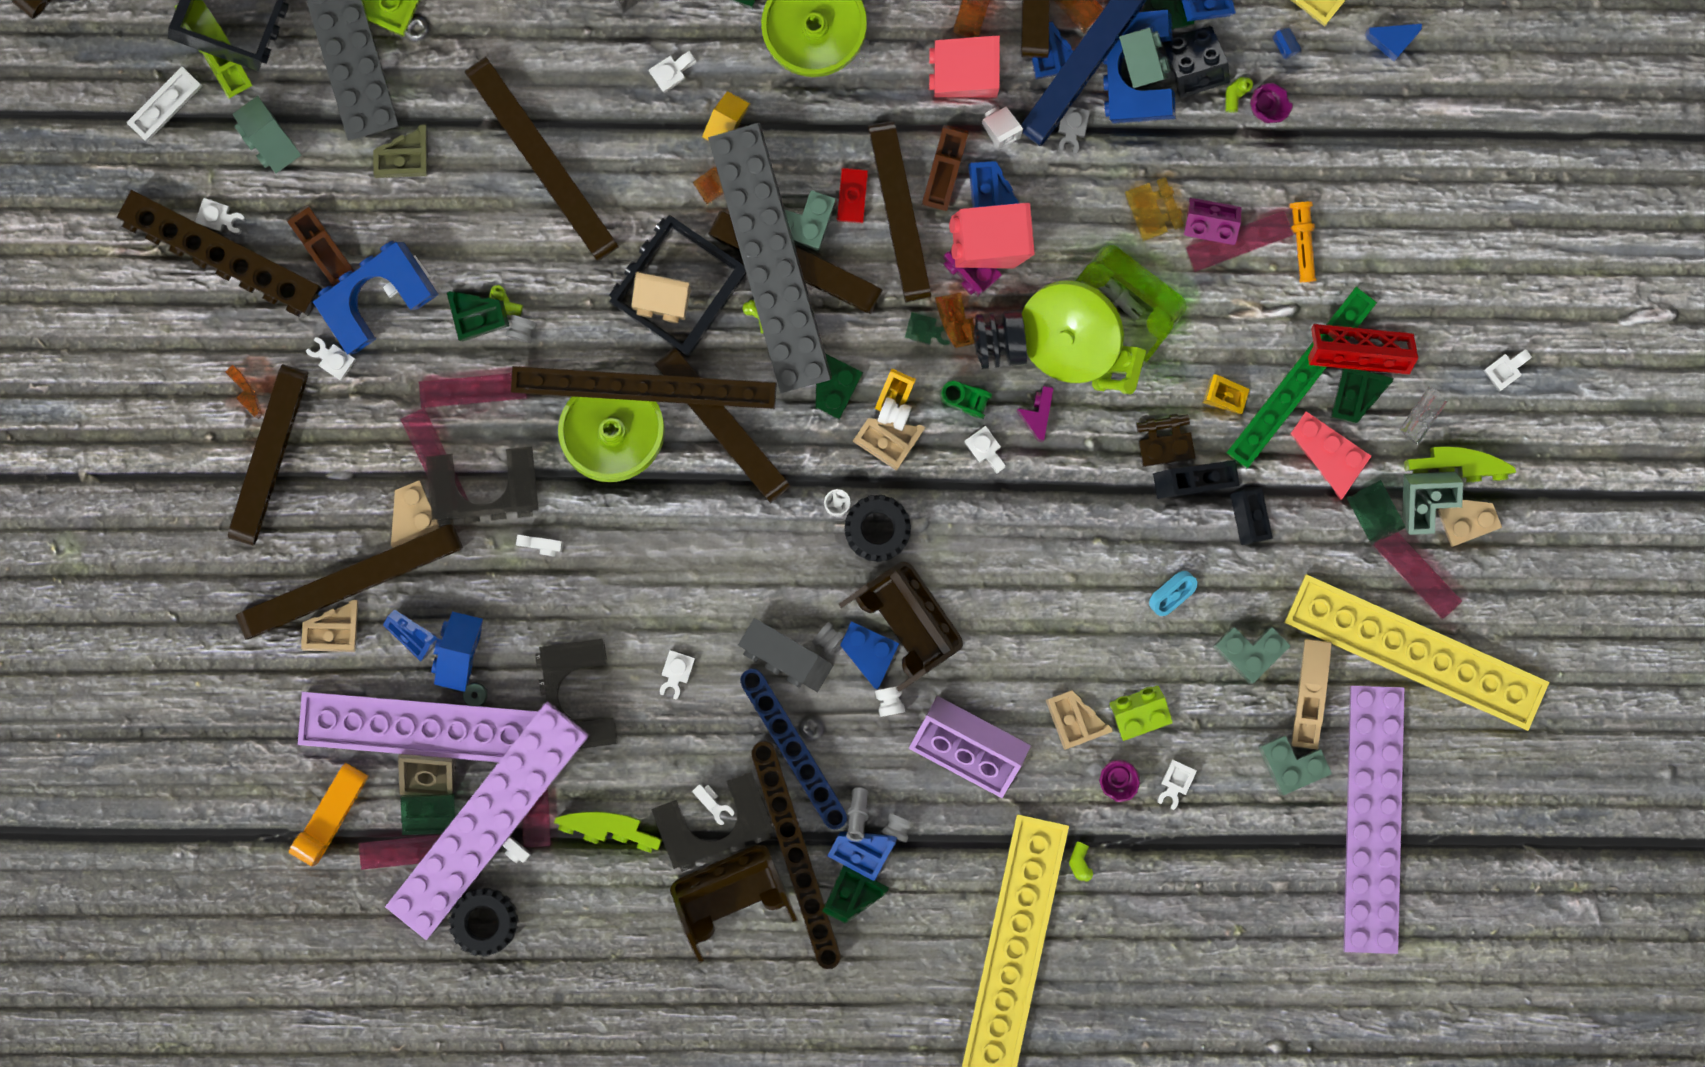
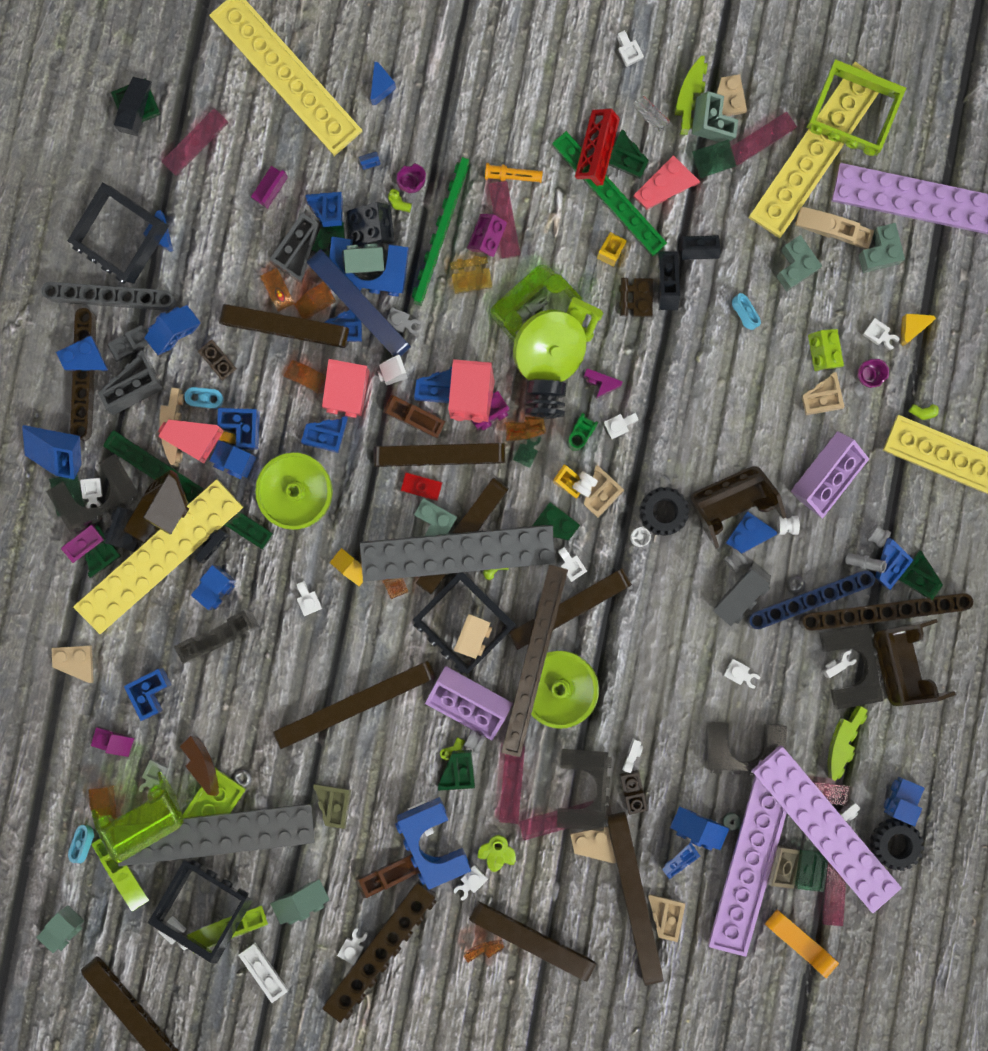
camera: 75 degrees left, 0 degrees up
none -> blue wing [301,416,348,453]
none -> green plate [412,157,470,306]
none -> lavender slope [425,666,513,740]
none -> lime plate [478,835,516,872]
none -> white plate [557,547,587,582]
none -> dark brown slope [620,770,648,815]
none -> lime window [806,59,906,156]
none -> blue brick [884,777,925,826]
none -> yellow slope [900,314,936,346]

